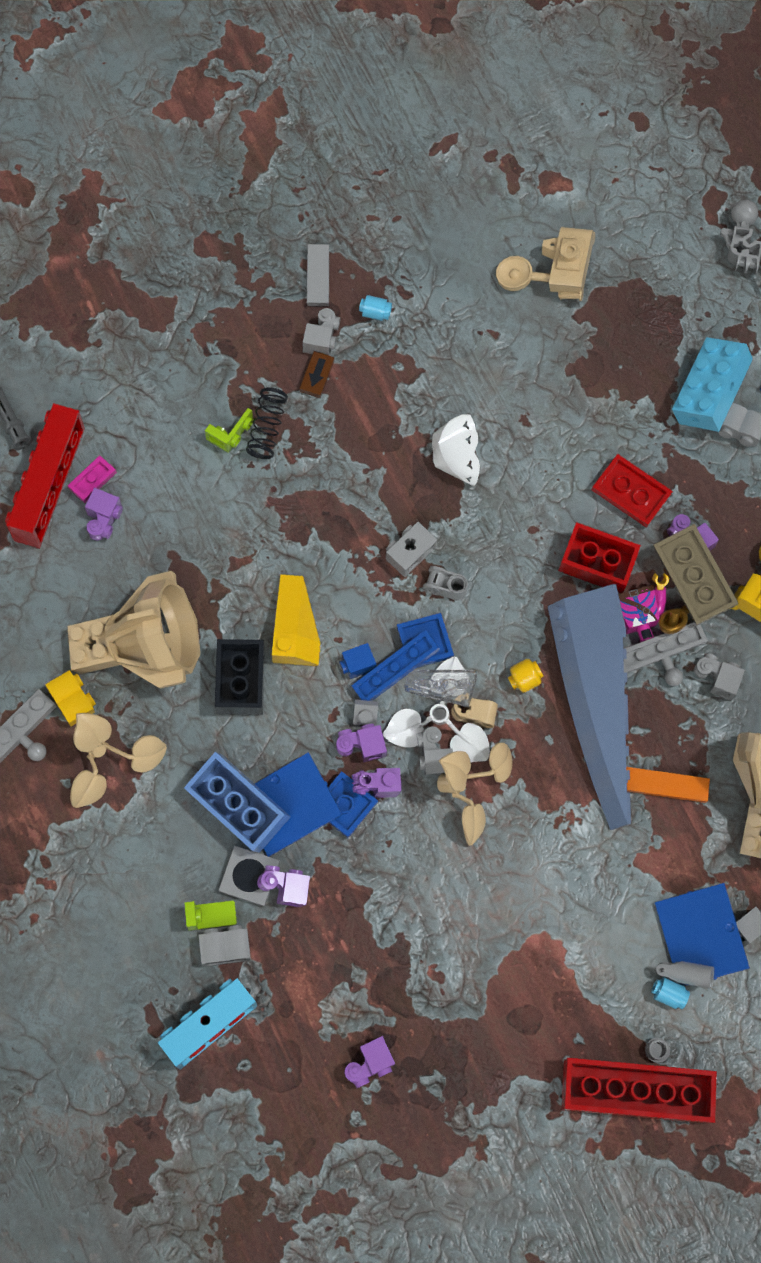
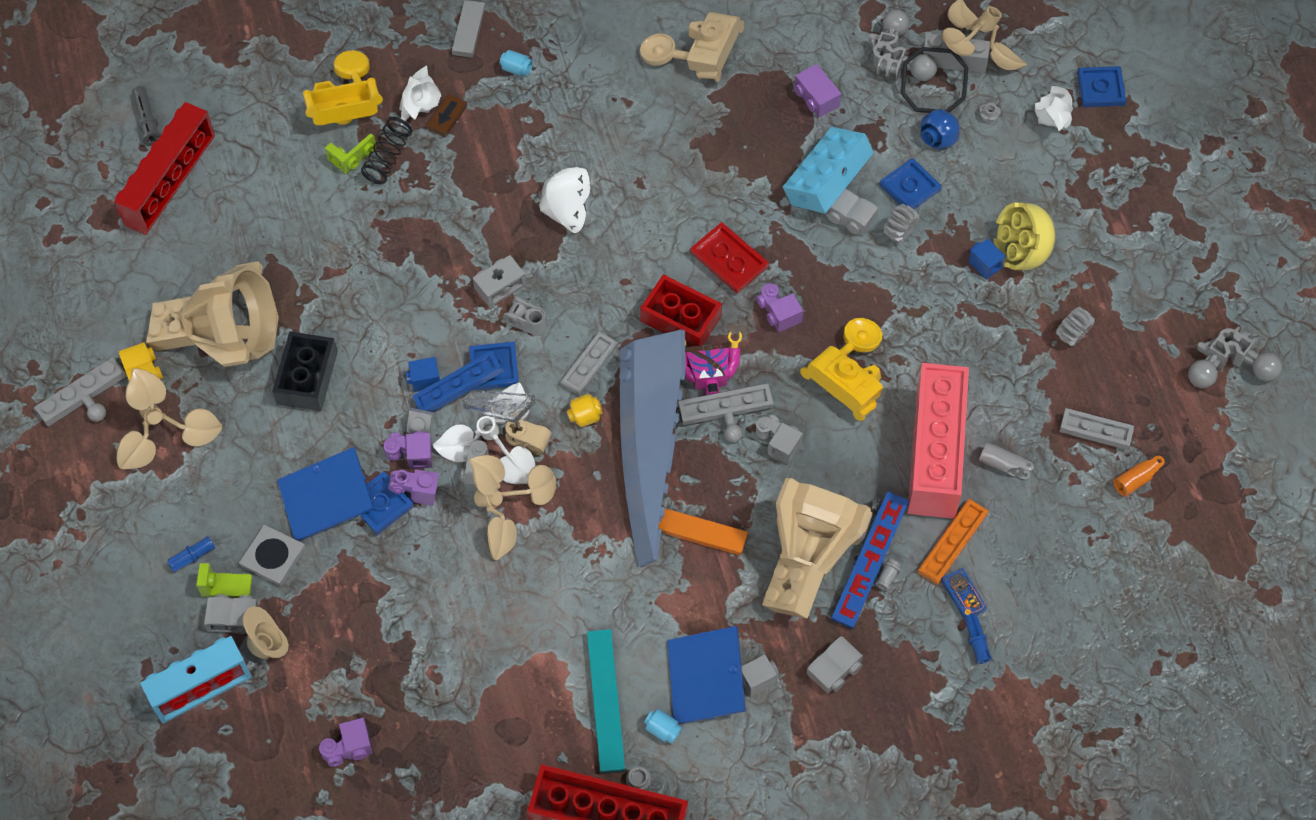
camera: 15 degrees right, 10 degrees down
dark pink plate [68,455,117,503] -> none
medium lavender brick [85,488,123,541] -> none
medium blue brick [184,752,291,853] -> none
brick [257,865,310,907] -> none
yellow wedge [272,574,320,666] -> none
light grey brick [303,308,340,355] -> none
dark tan plate [654,524,738,626] -> none
light grey piece [656,961,714,989] -> none
pearl gold piece [658,605,689,634] -> none
none -> blue axle [167,536,215,572]
none -> tan piece [243,606,289,660]
none -> yellow piece [303,50,383,125]
none -> white hair [399,66,441,125]
none -> light grey tile [561,332,618,396]
none -> teal tile [587,629,625,774]
none -> medium lavender brick [794,64,841,117]

